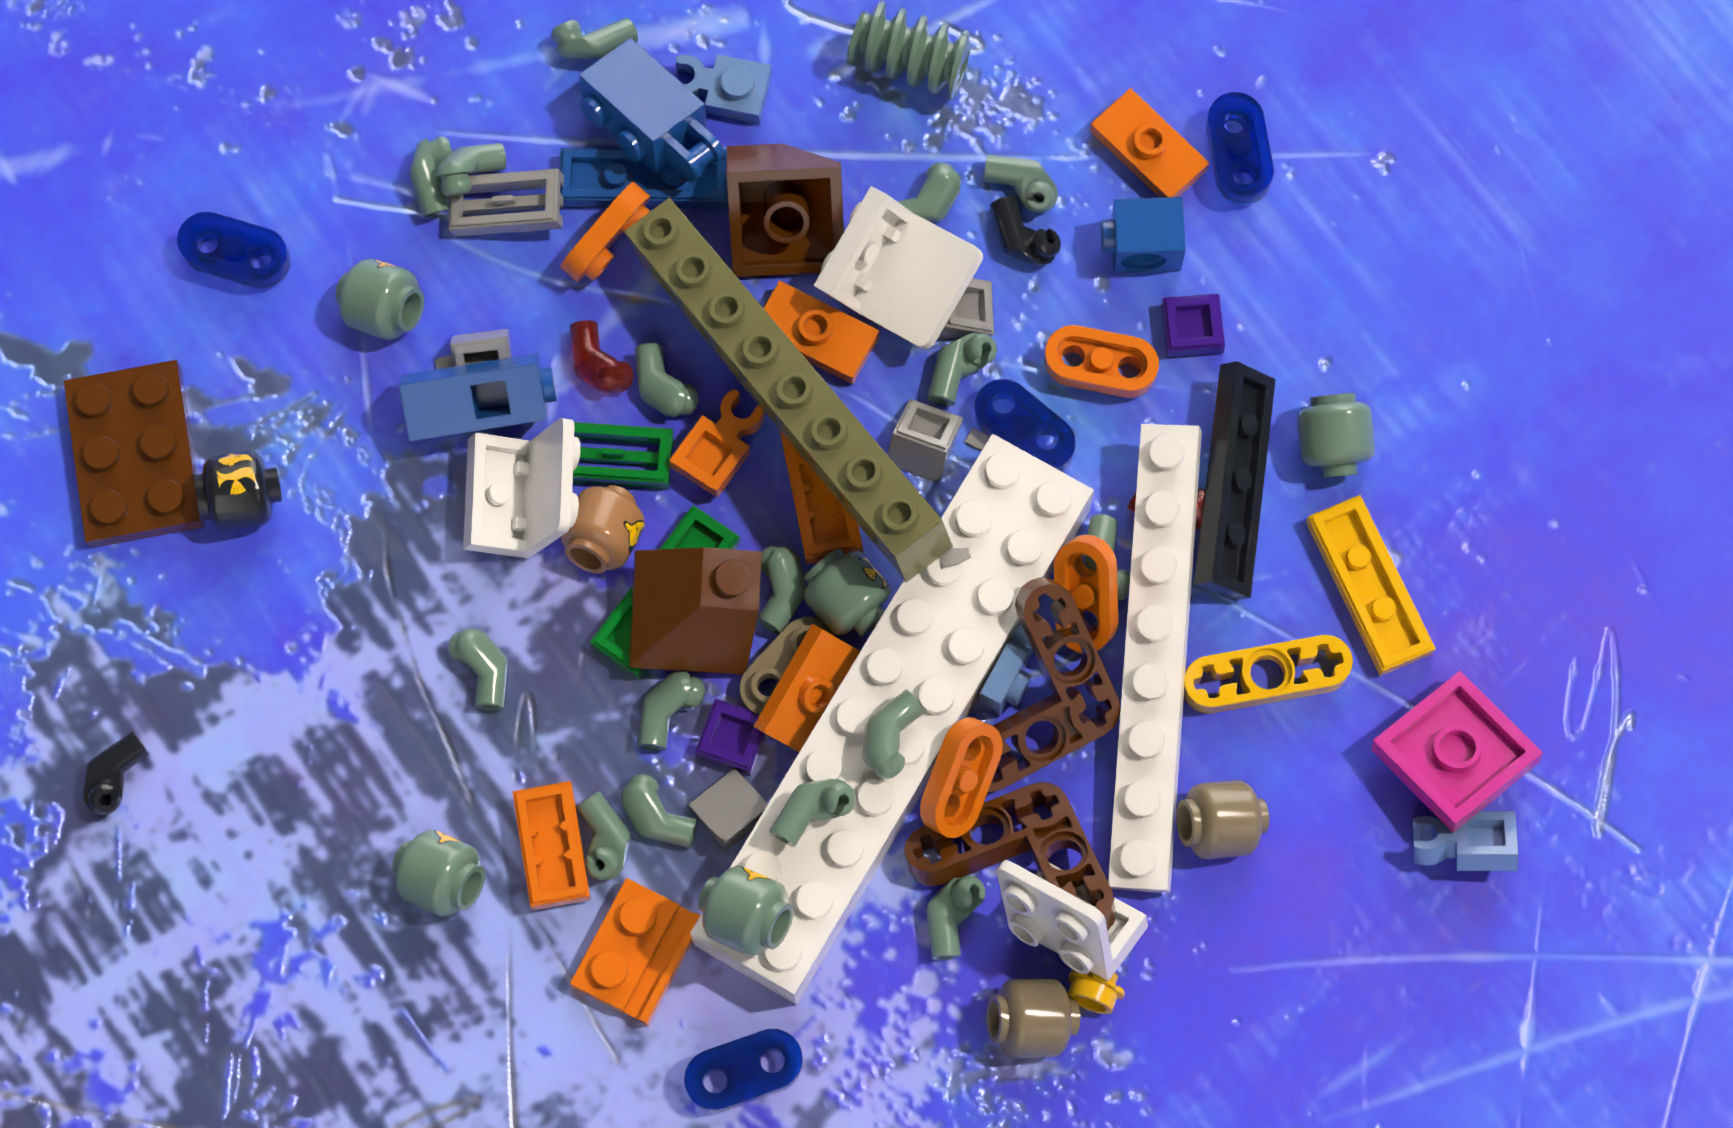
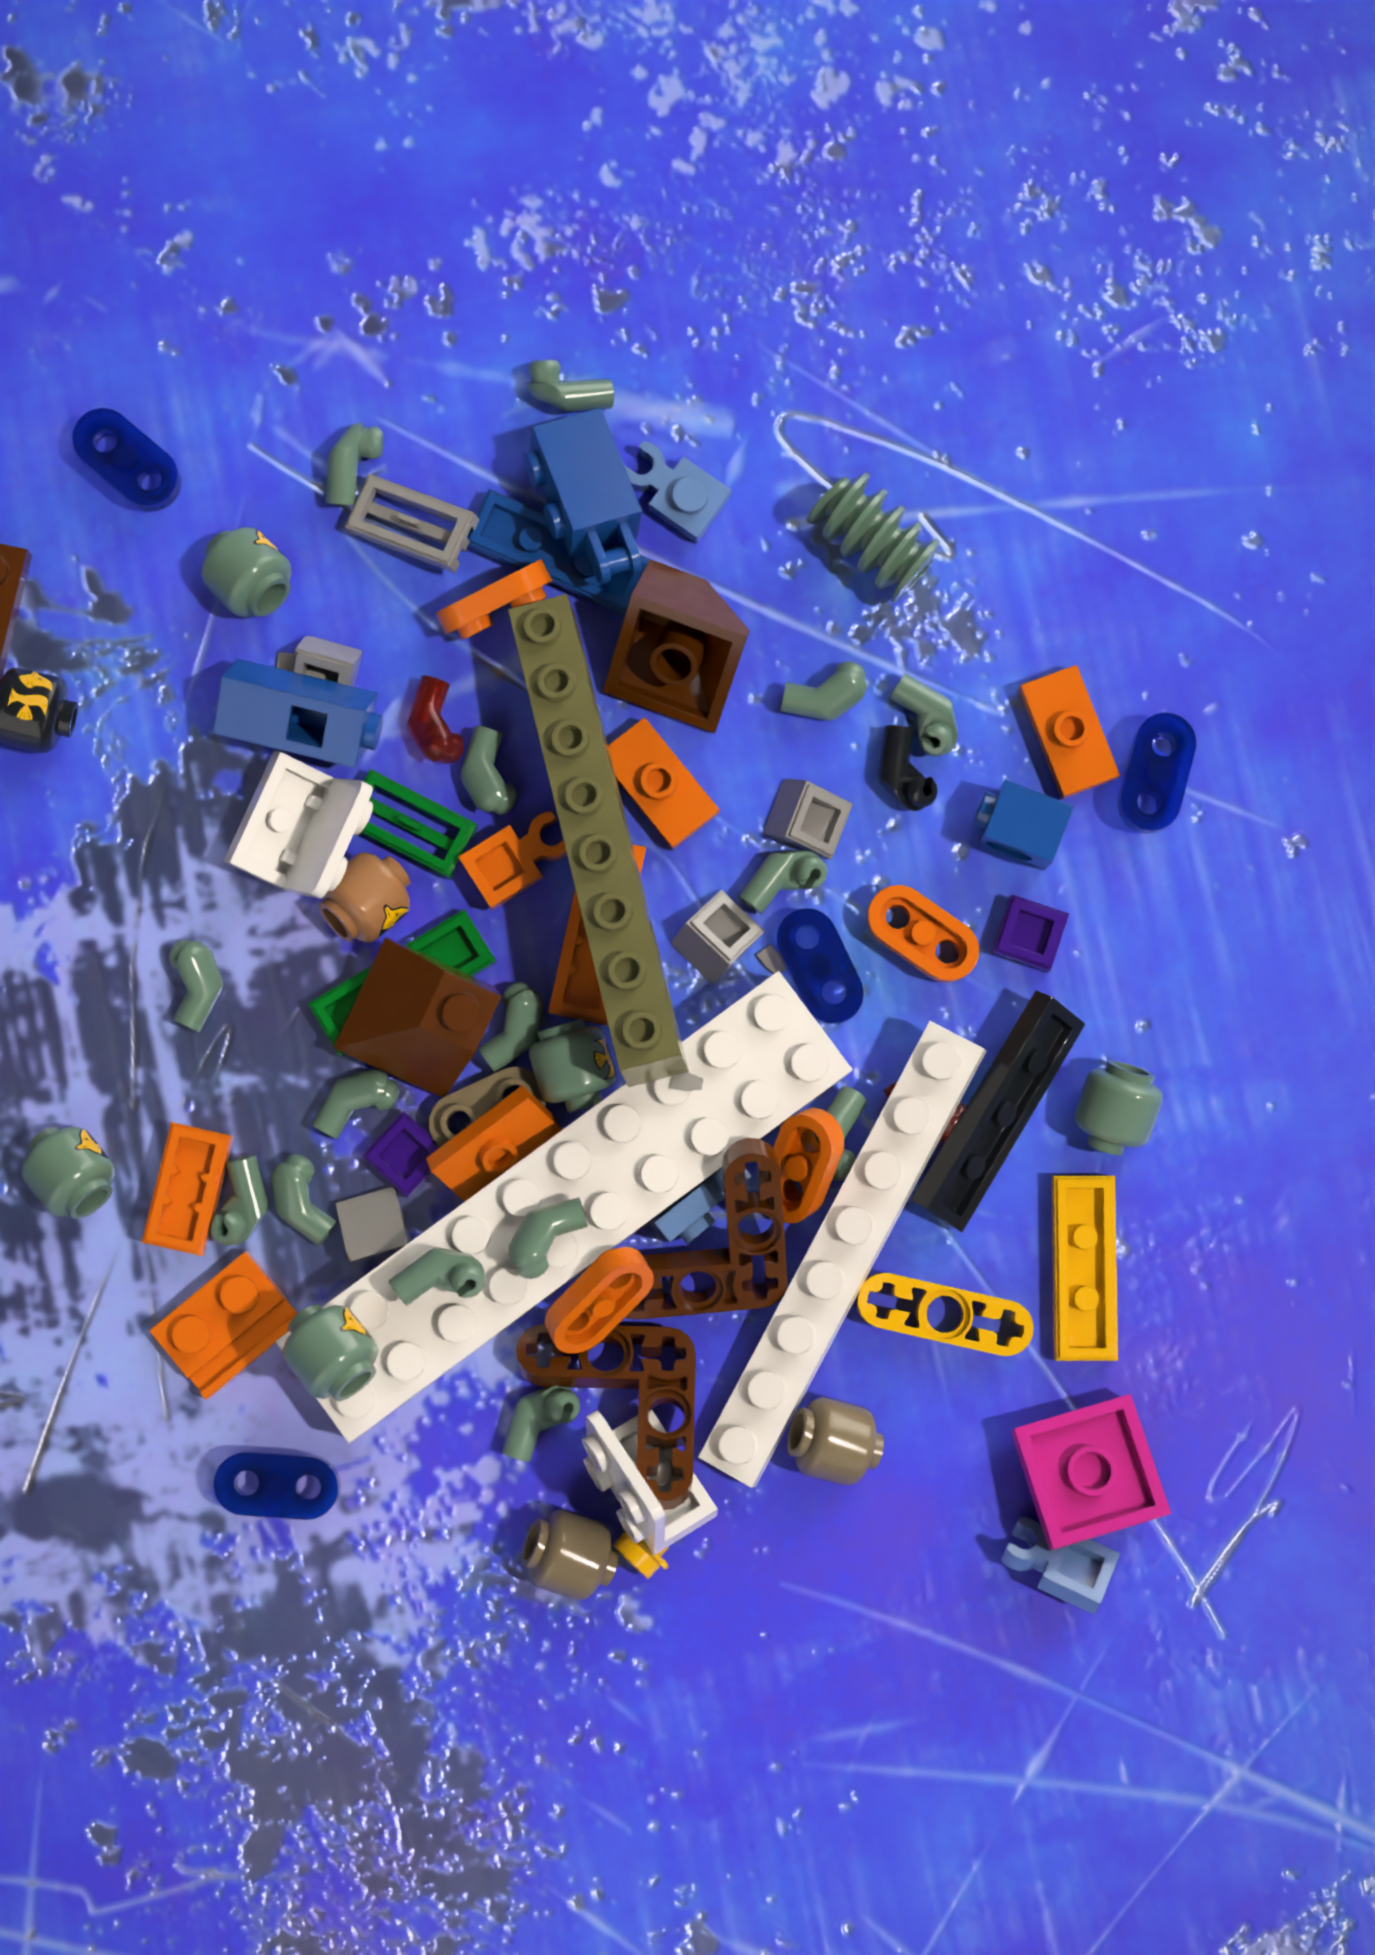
camera: 15 degrees right, 10 degrees up
sand green arm [436,143,506,197] -> none
white bracket [813,186,983,349] -> none

